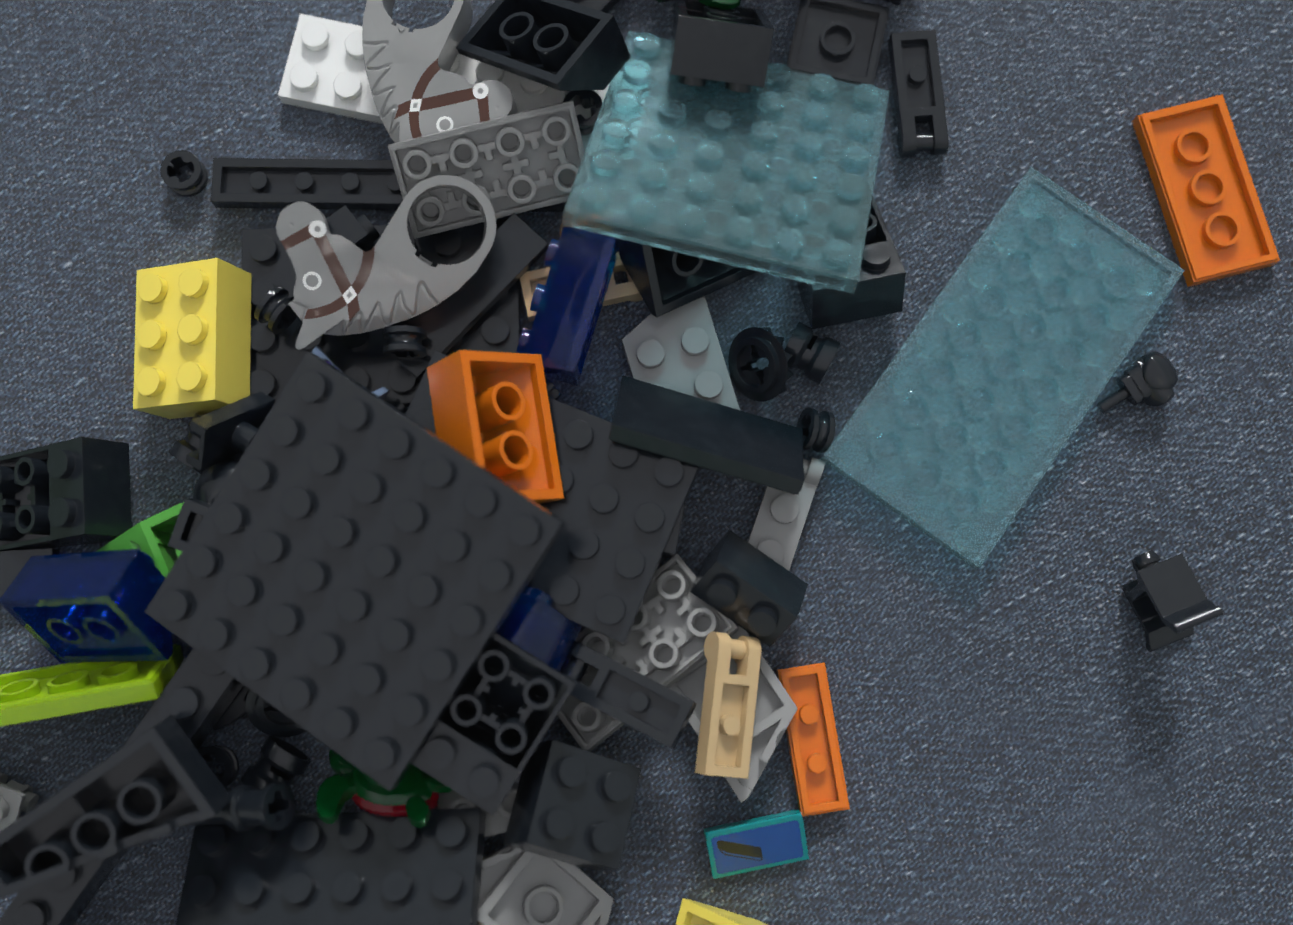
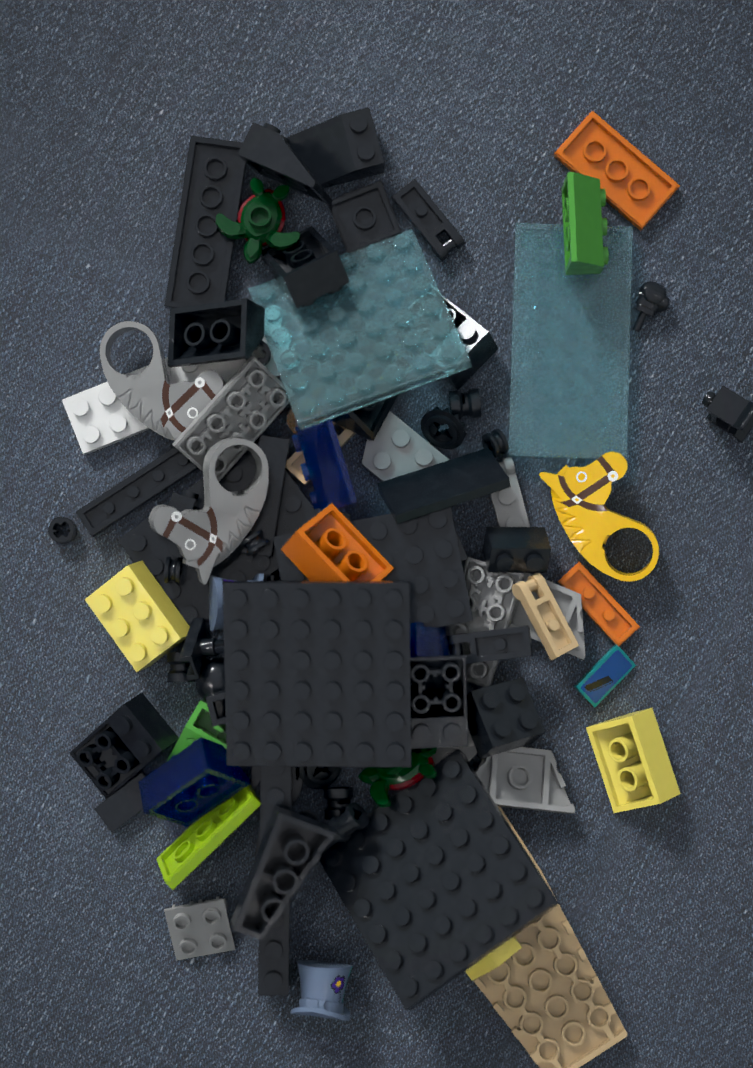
camera: 25 degrees left, 5 degrees up
none -> yellow animal [539,451,659,582]
none -> bright green slope [561,172,609,275]

